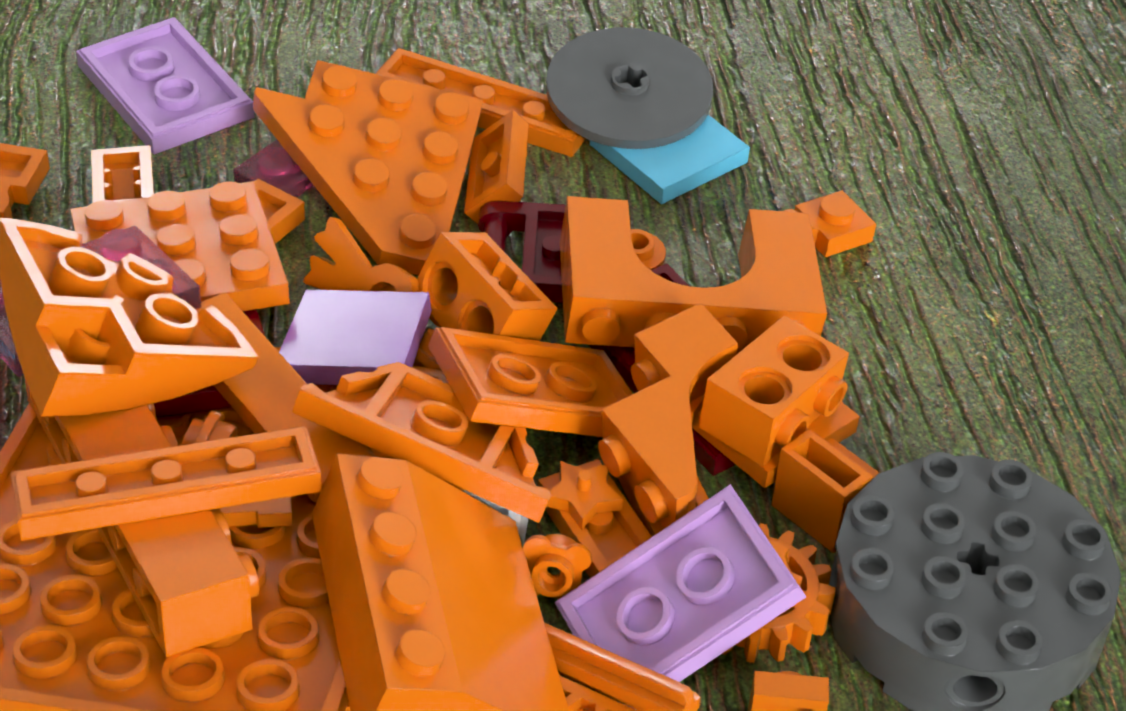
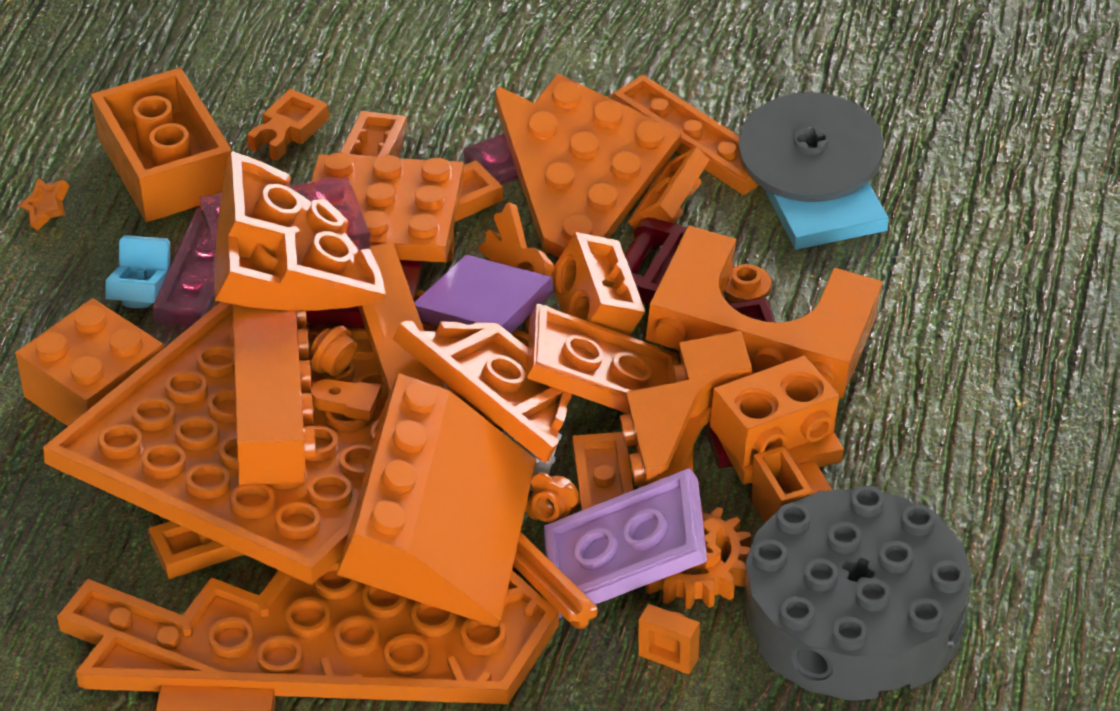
camera: 25 degrees right, 0 degrees up
orange tile [11,427,322,541] -> none
lavender tile [76,17,255,155] -> none
orange piece [547,461,623,530] -> none
orange plate [783,190,876,257] -> none

